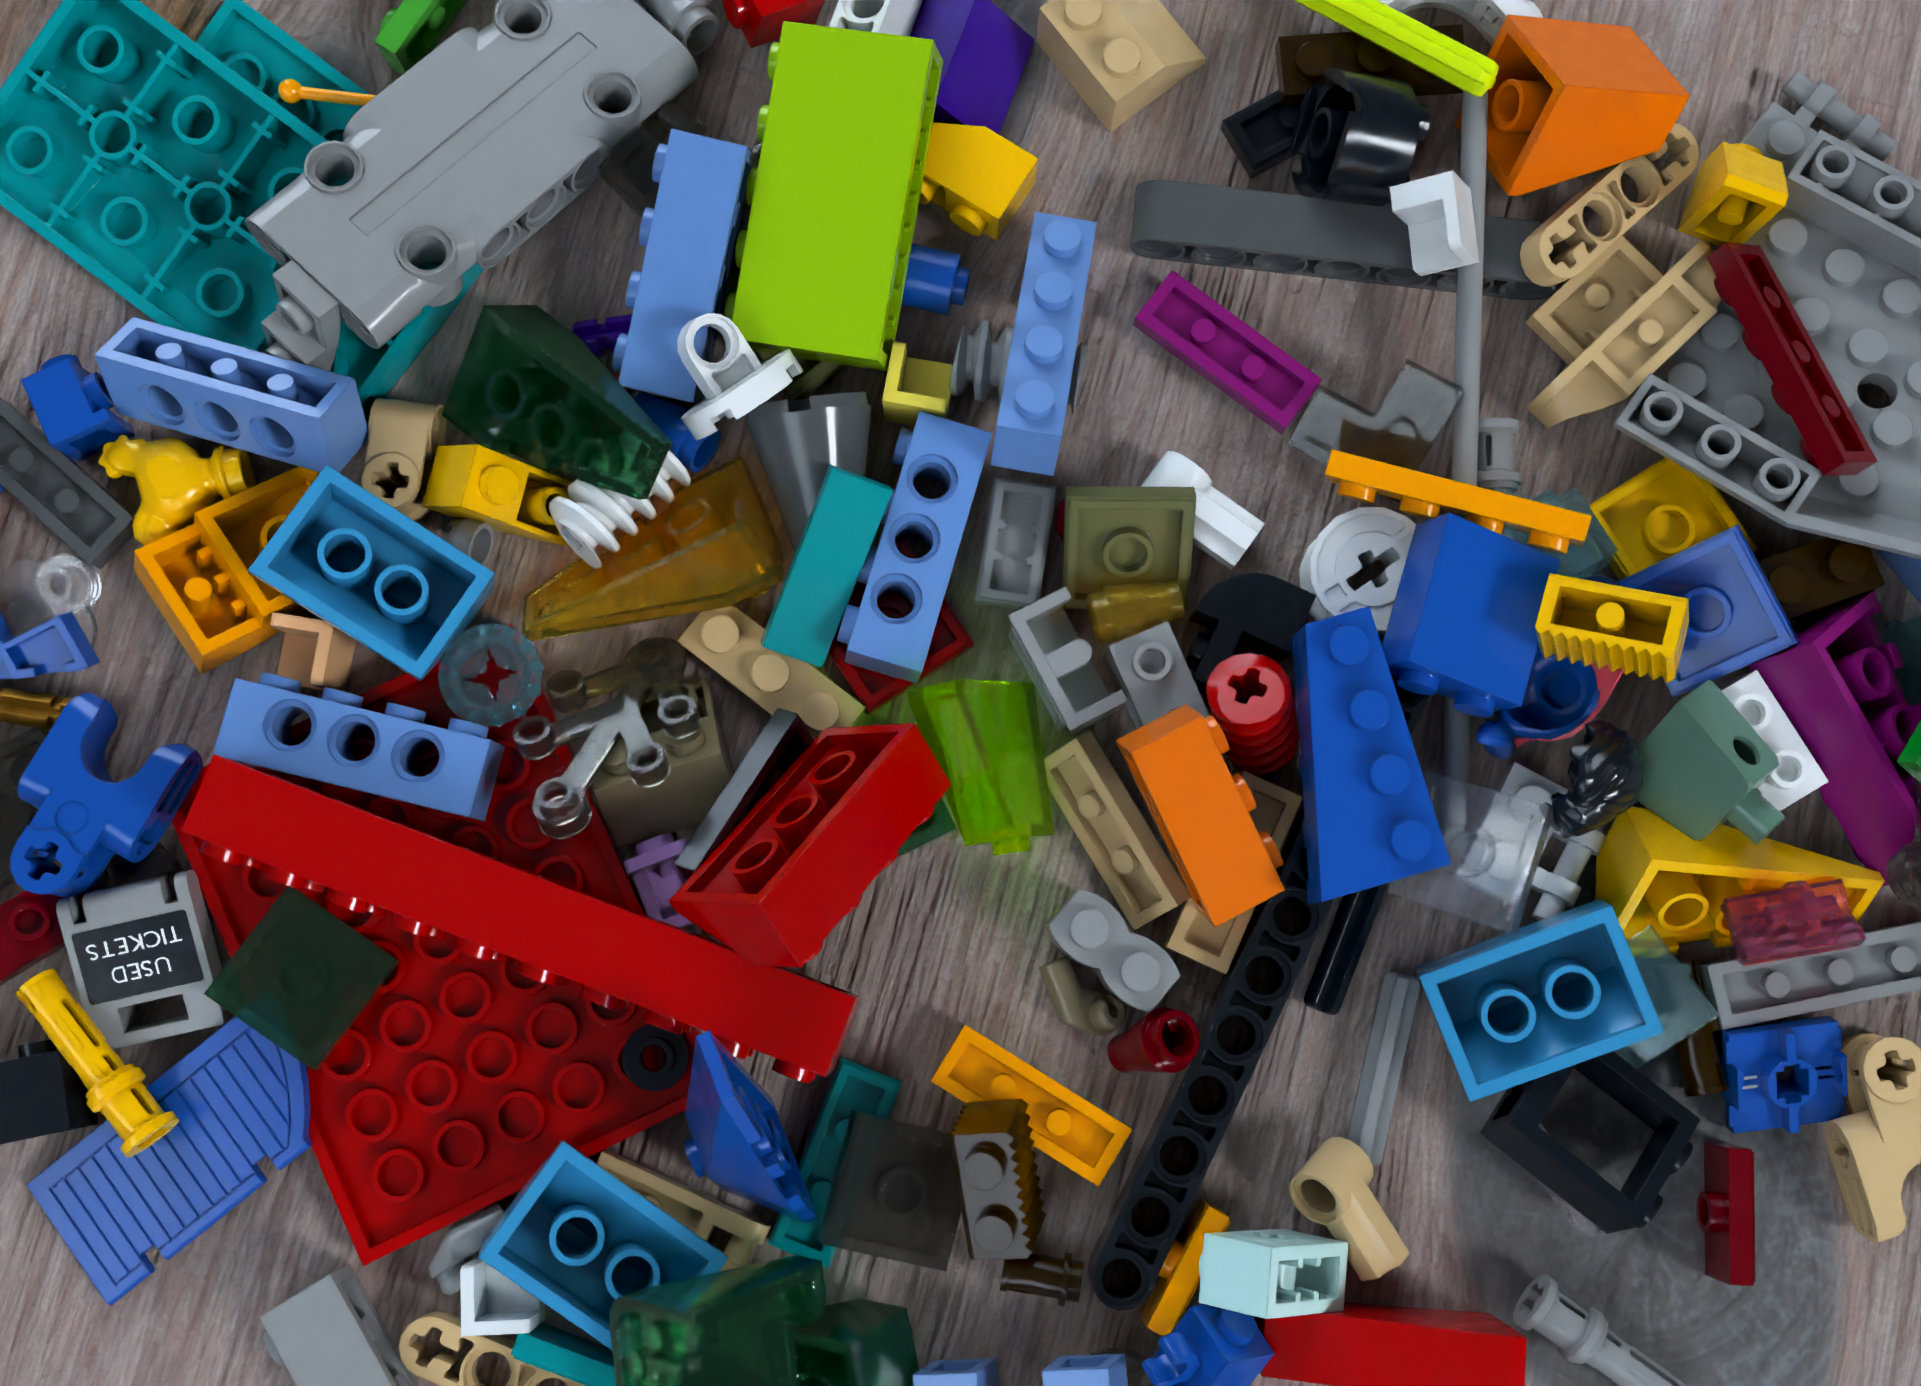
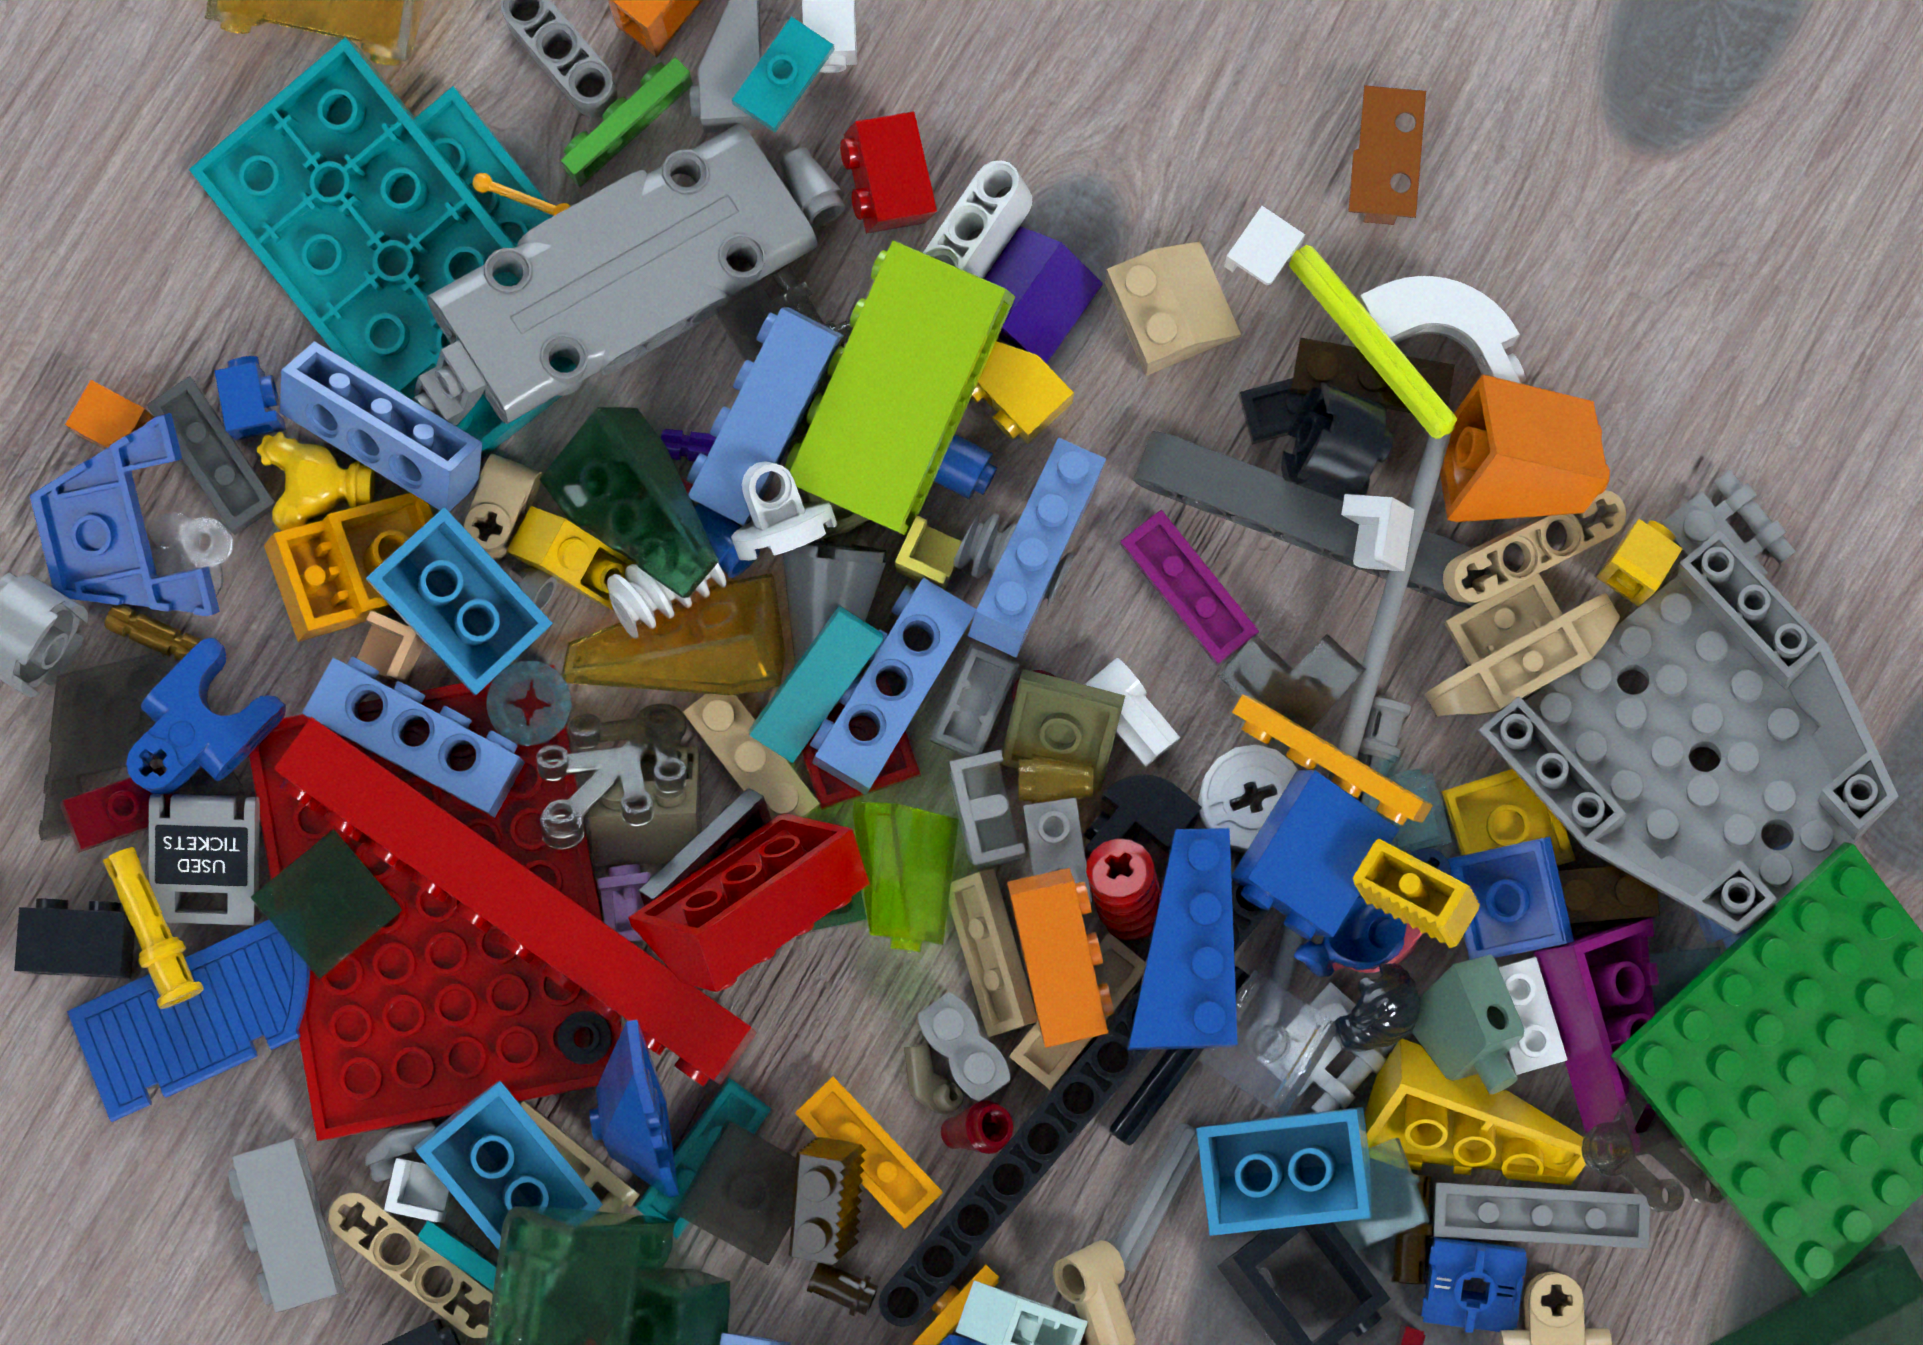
camera: 20 degrees right, 0 degrees up
dark red plate [1706,242,1878,476] -> none
clear pink hips [1720,879,1866,966] -> none

